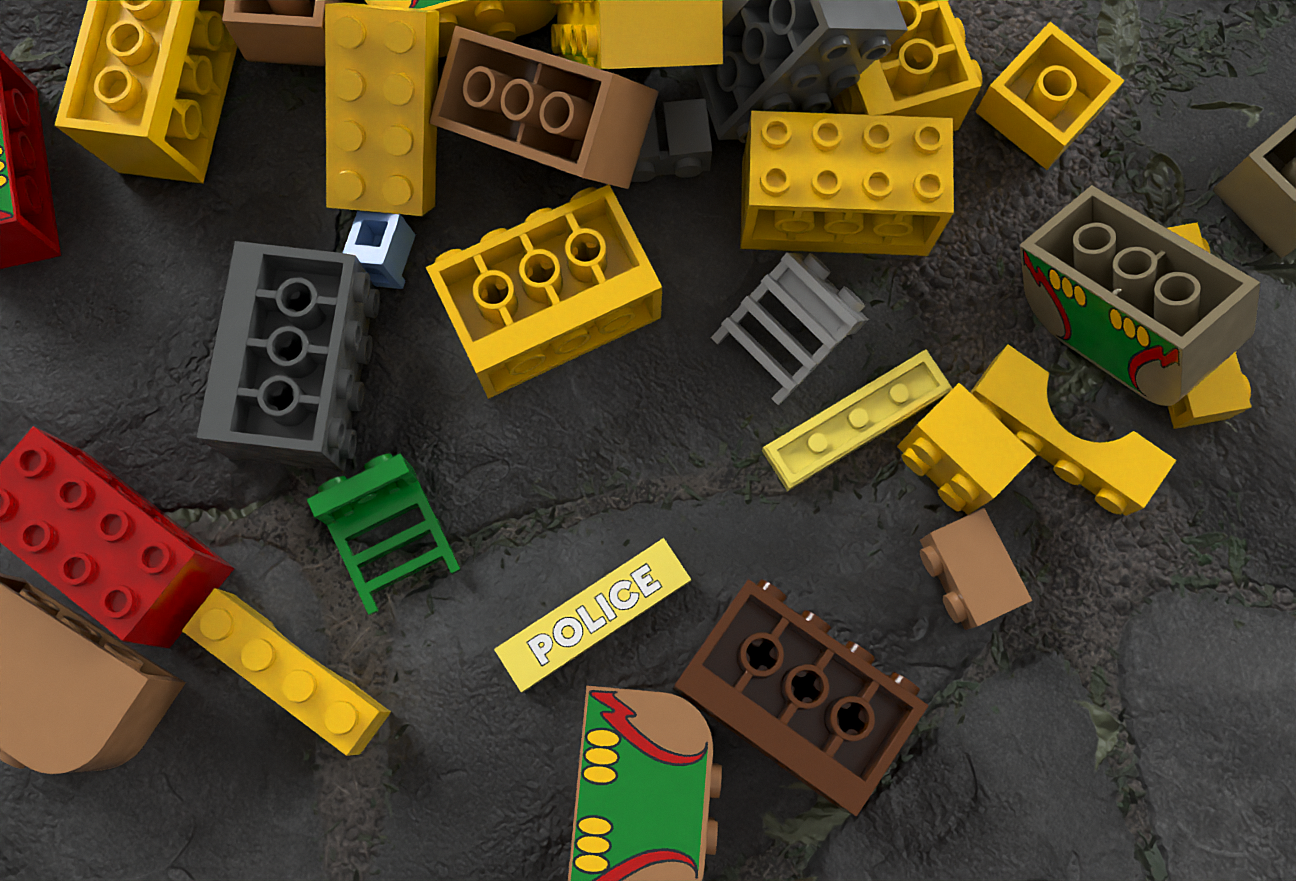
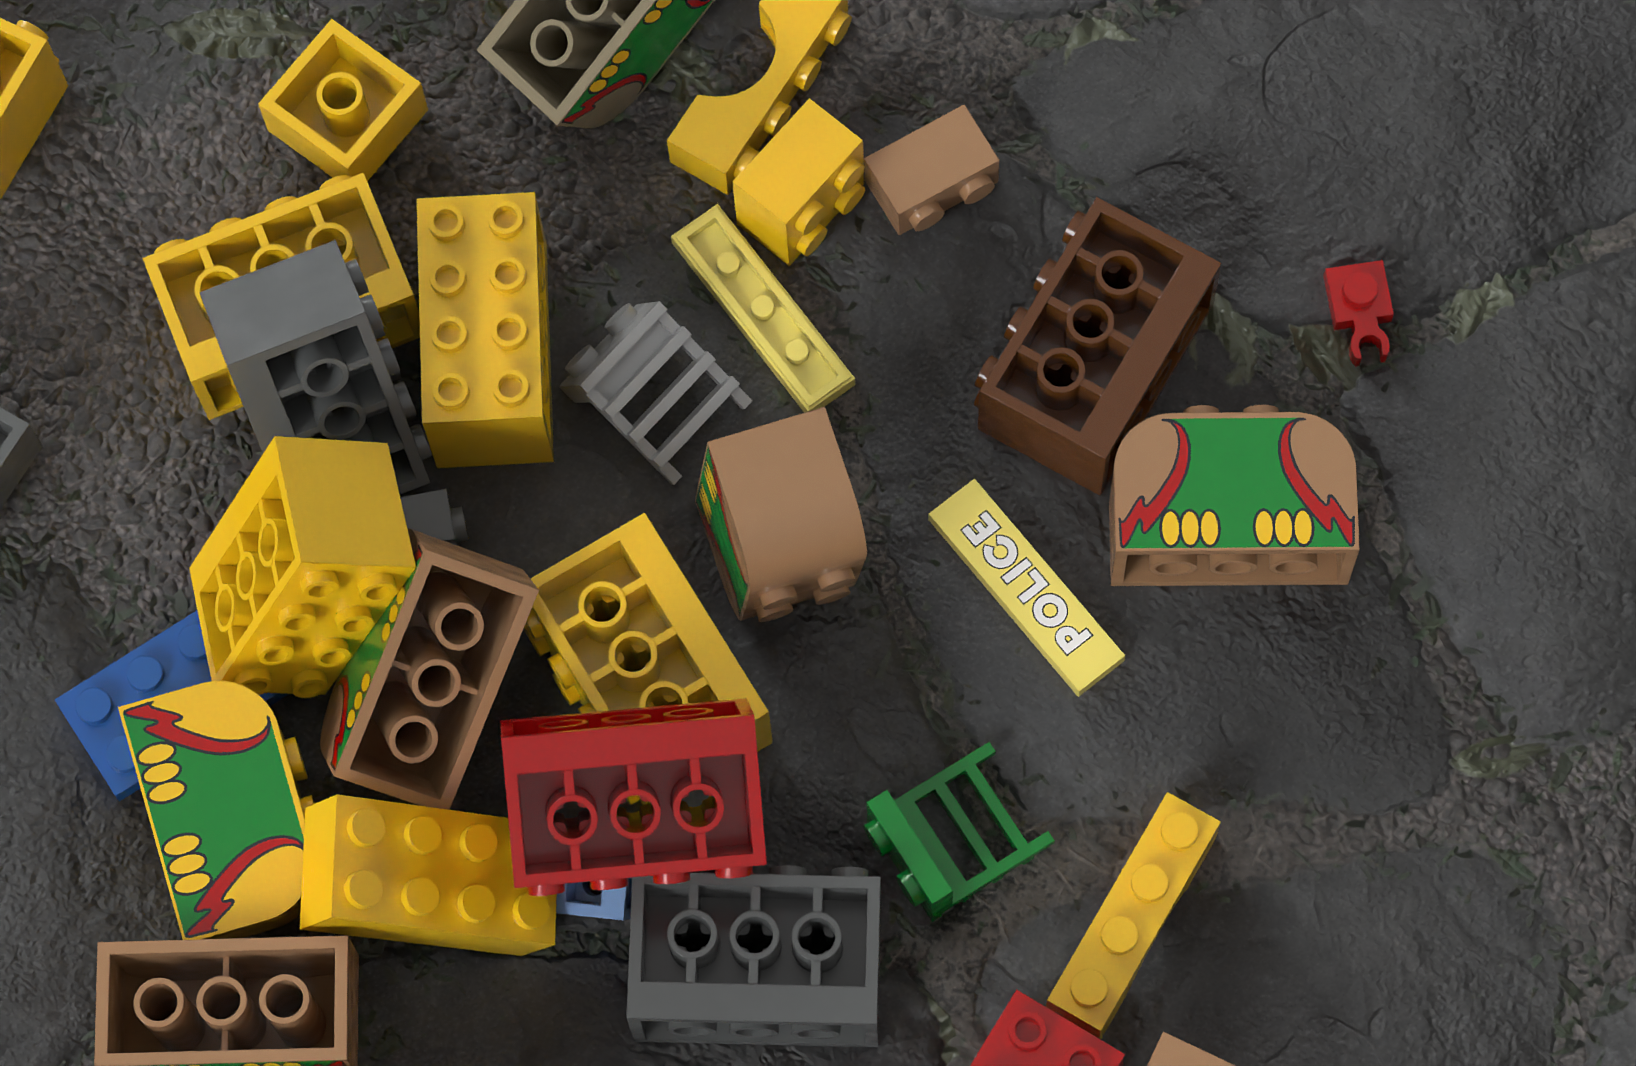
camera: 90 degrees left, 5 degrees down
none -> red brick [500,698,767,896]
none -> medium nougat brick [695,407,867,622]

